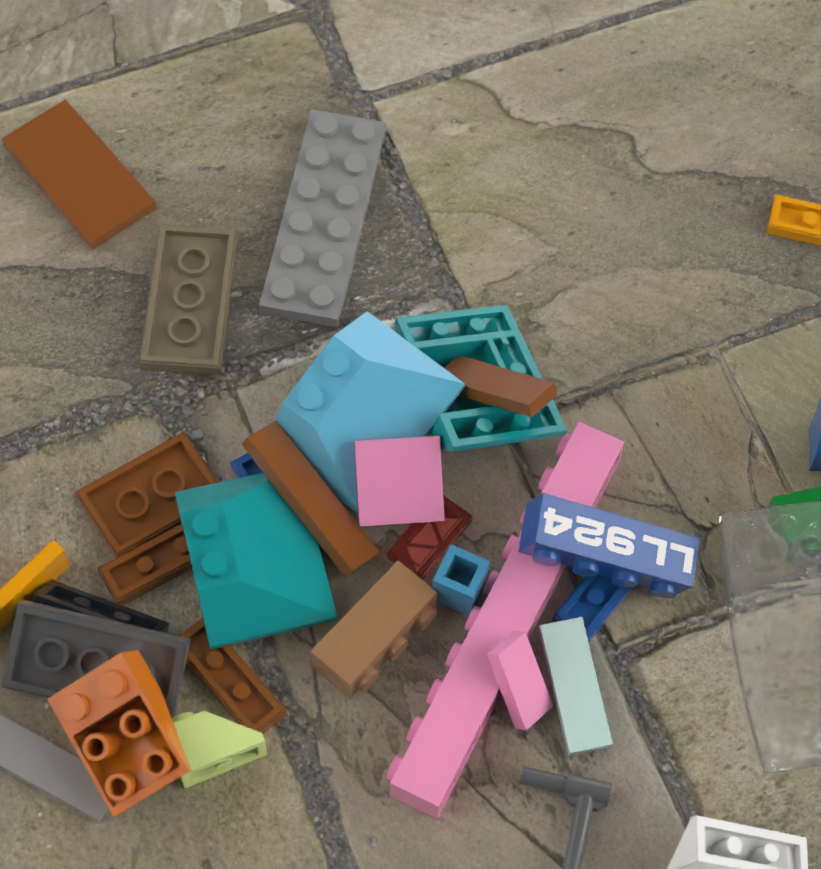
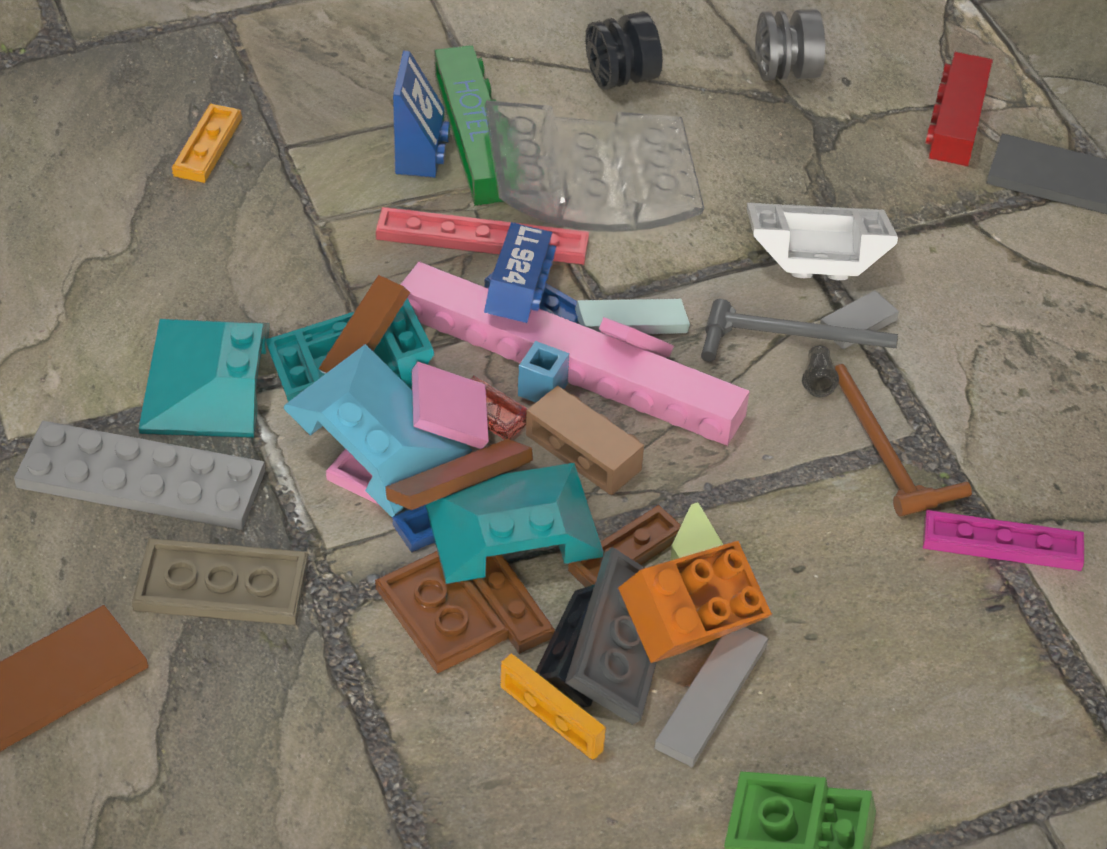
camera: 90 degrees left, 15 degrees down
none -> teal slope [138,319,270,438]
none -> coral tile [376,207,589,265]

